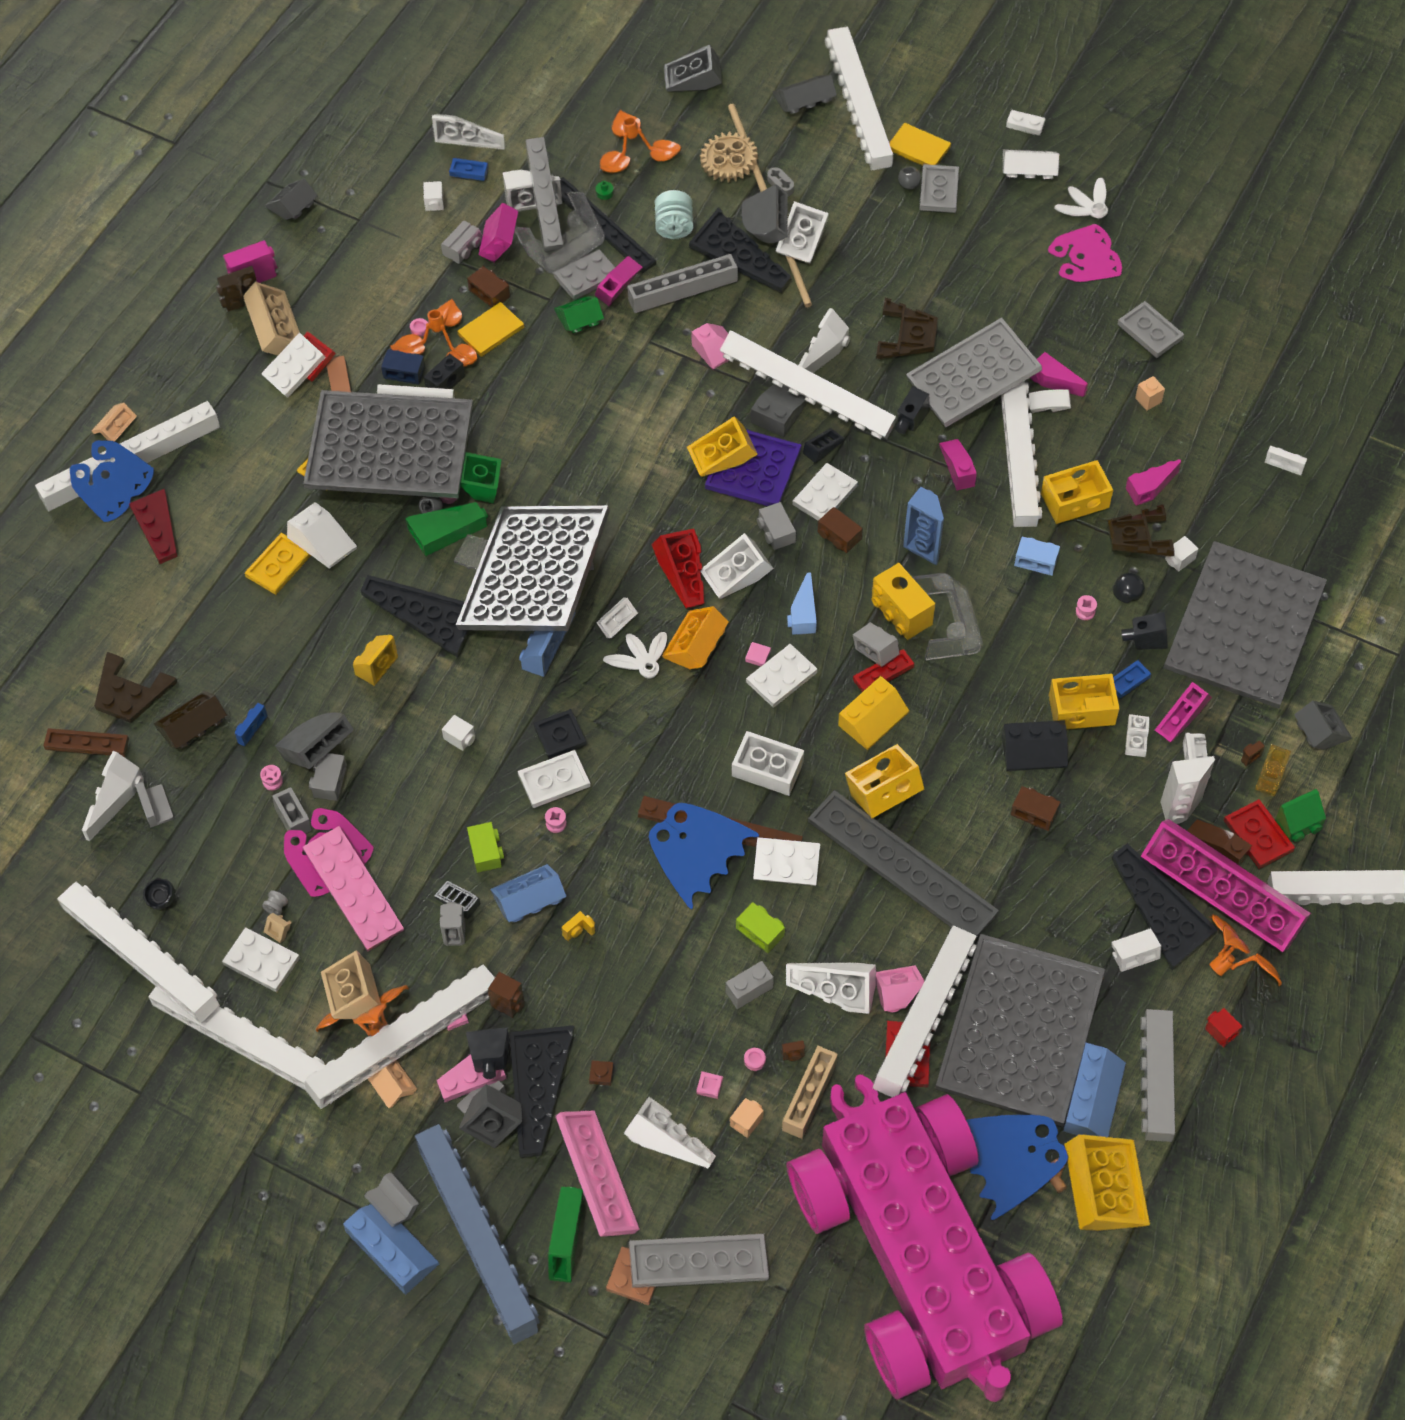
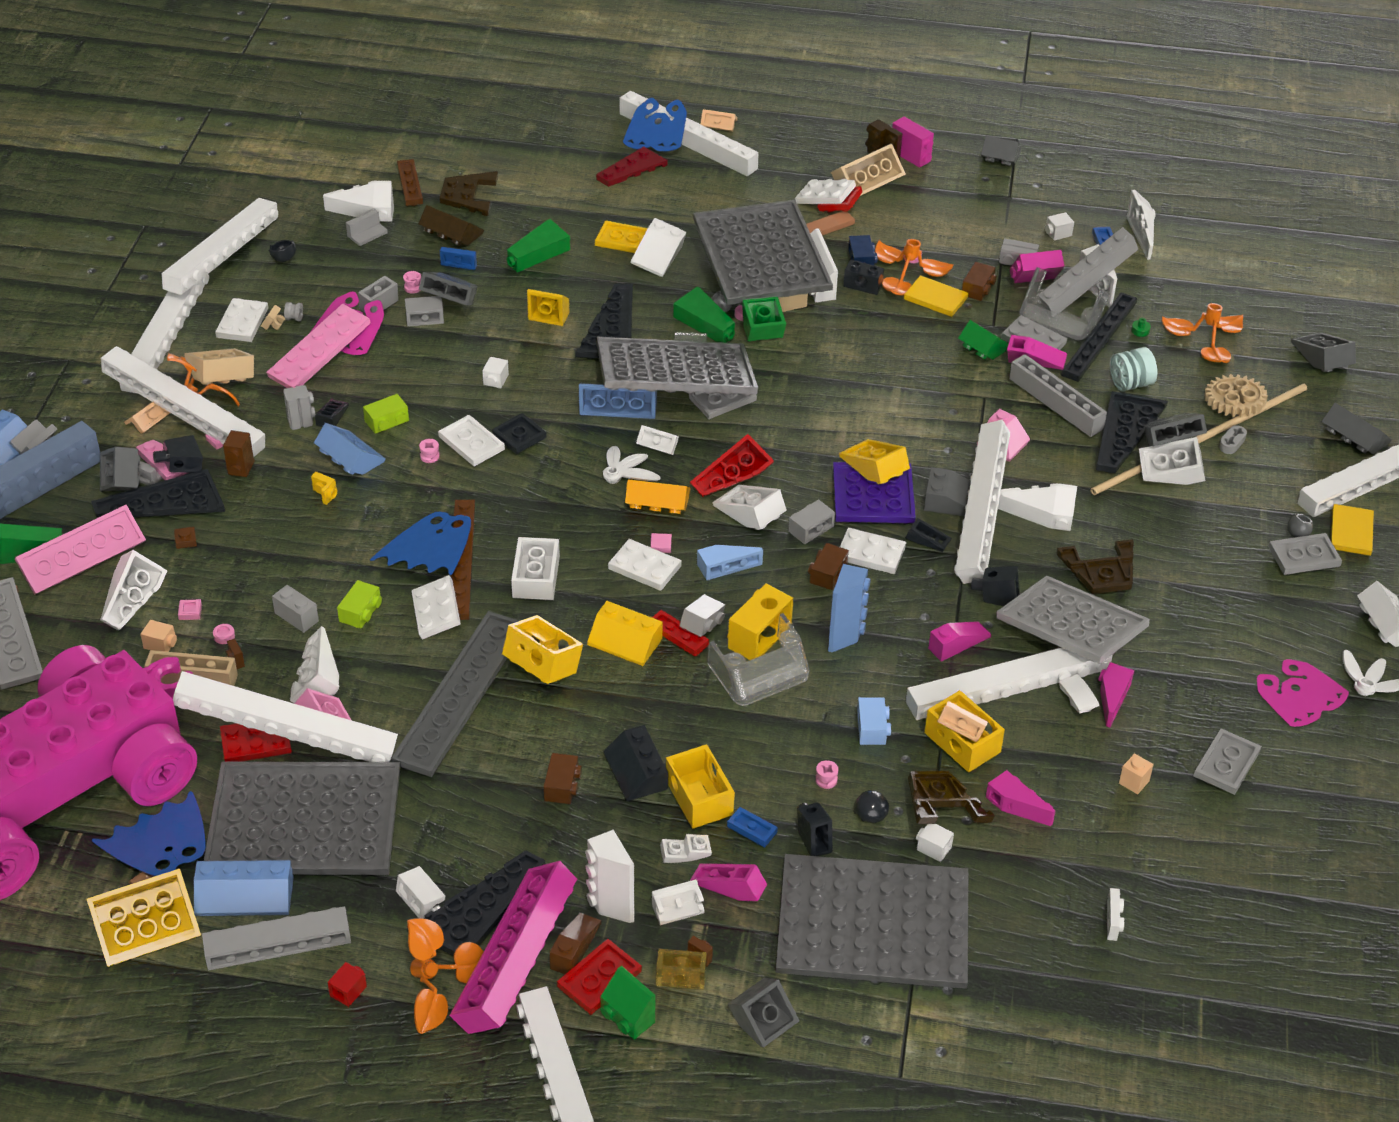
camera: 70 degrees right, 15 degrees down
none -> green slope [506,219,570,272]
none -> light nougat panel [937,701,988,742]

